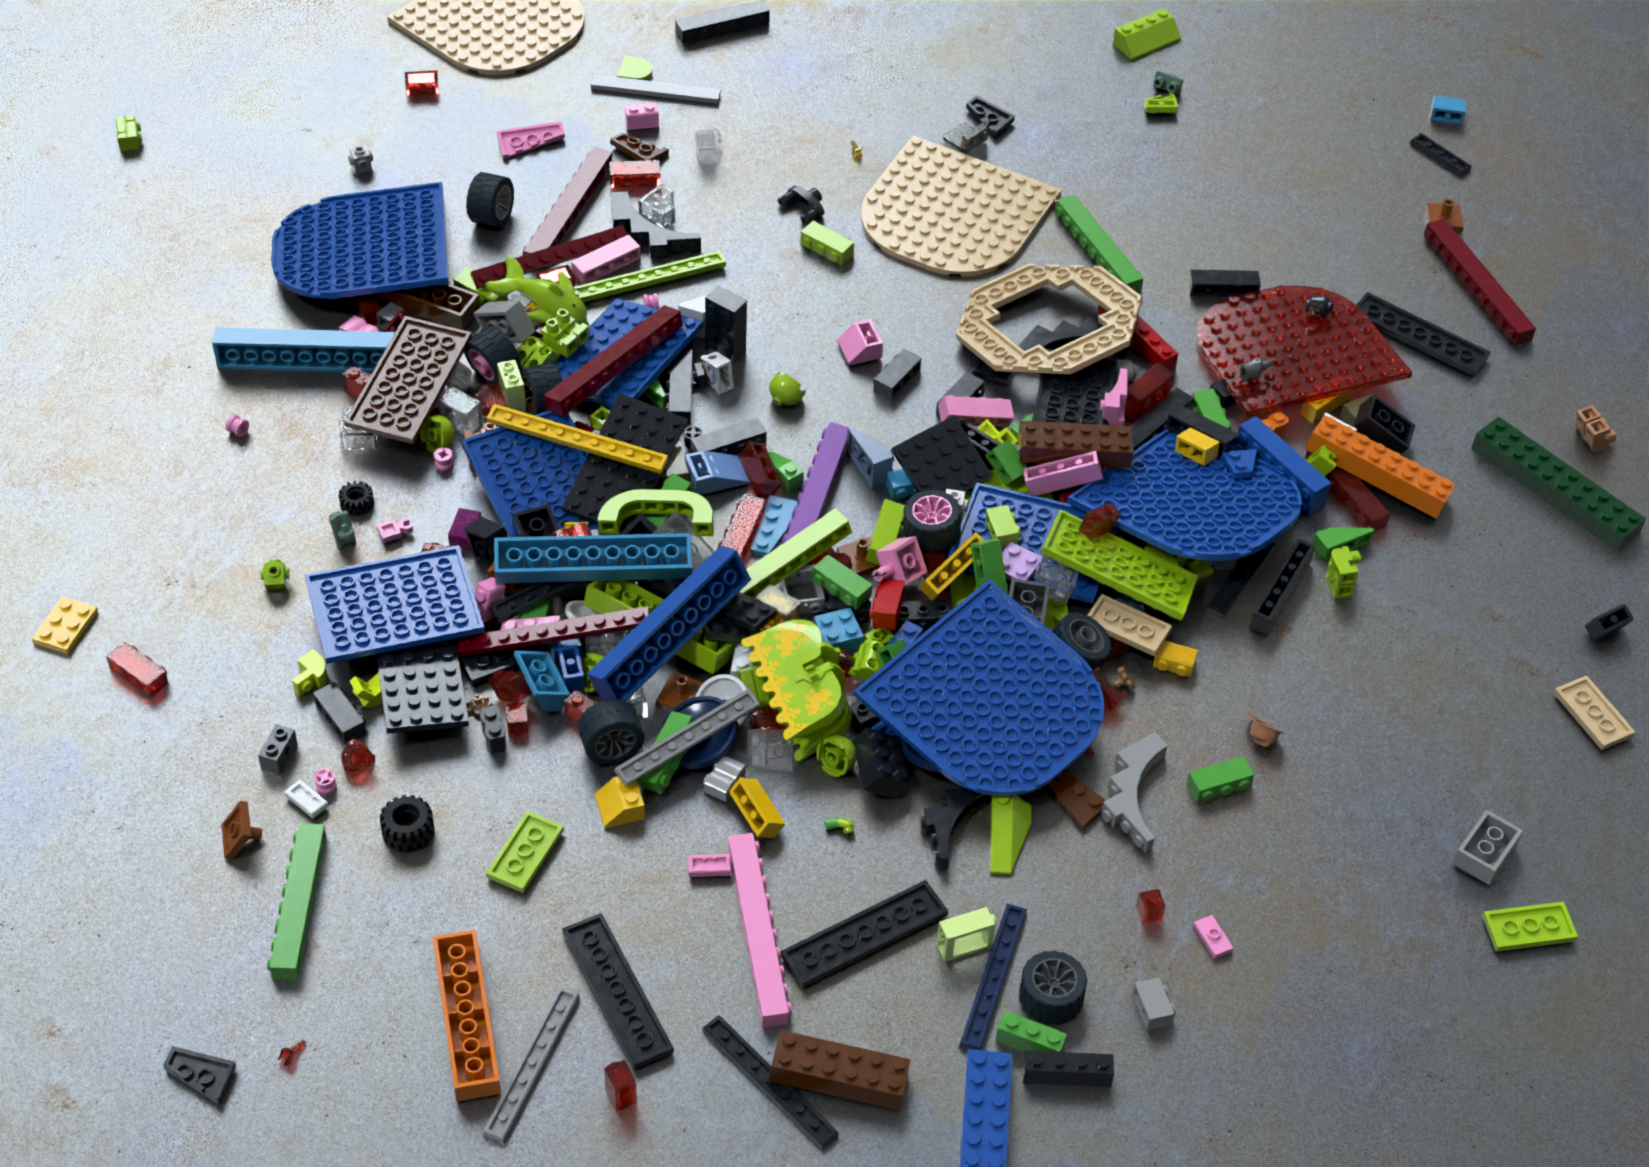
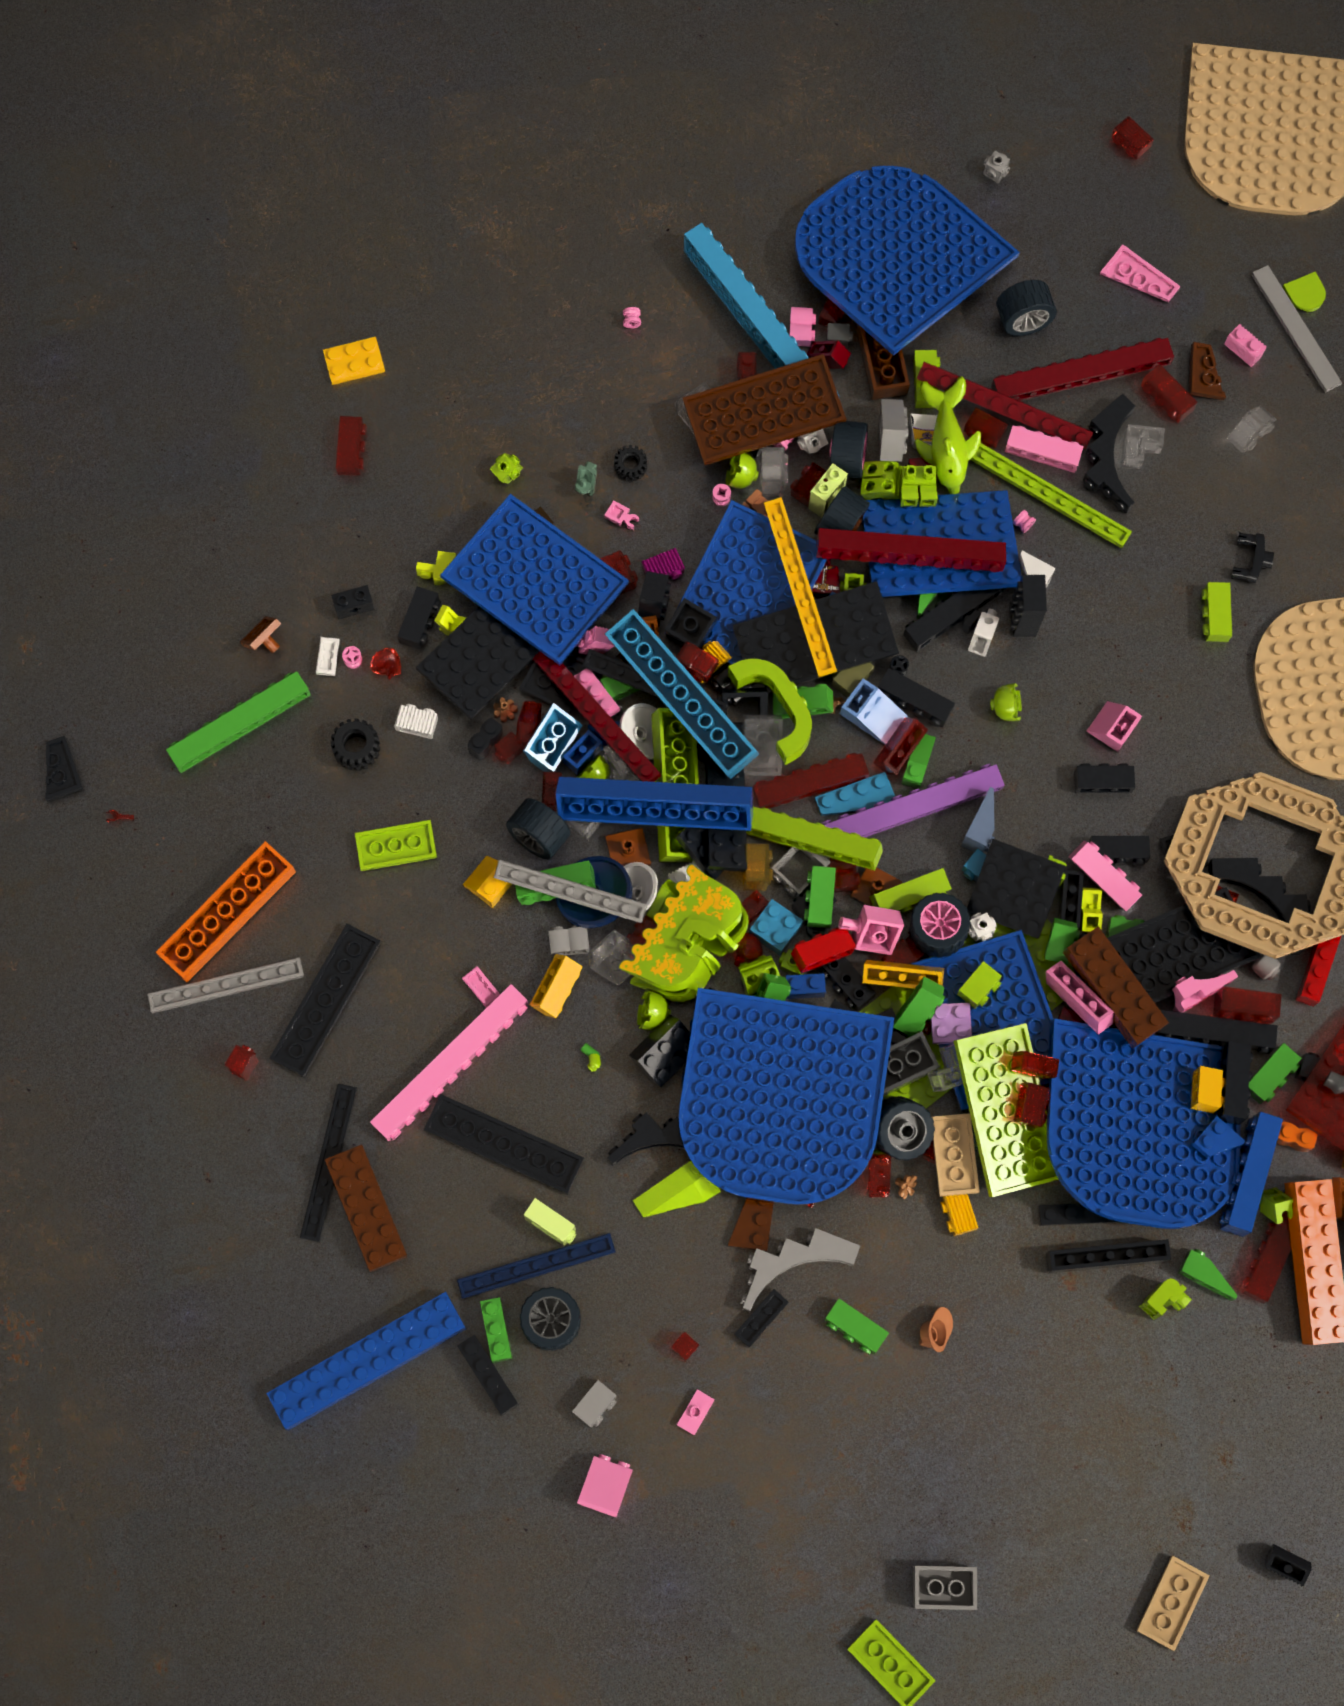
camera: 55 degrees right, 25 degrees up
none -> white brick [394,704,438,739]
none -> bright pink slope [577,1454,633,1518]
none -> black plate [734,1289,789,1348]
none -> clear red brick [1013,1083,1050,1128]

